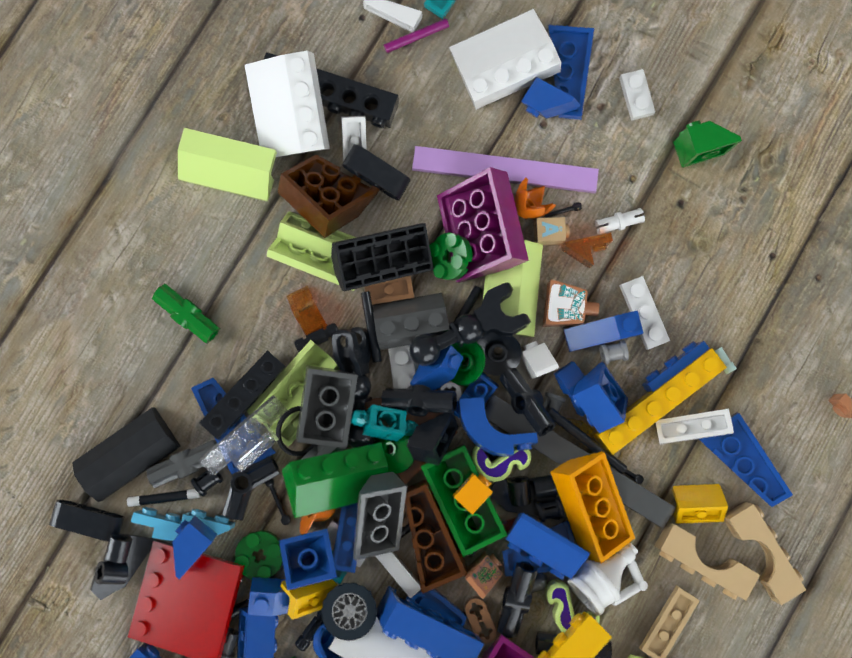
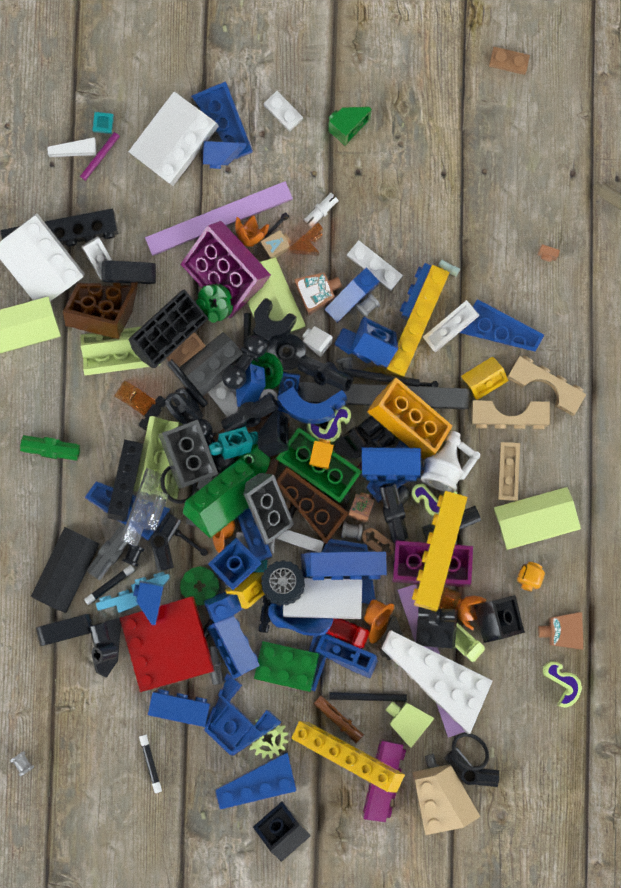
camera: 30 degrees left, 0 degrees up
none -> light grey bush [341,521,363,541]

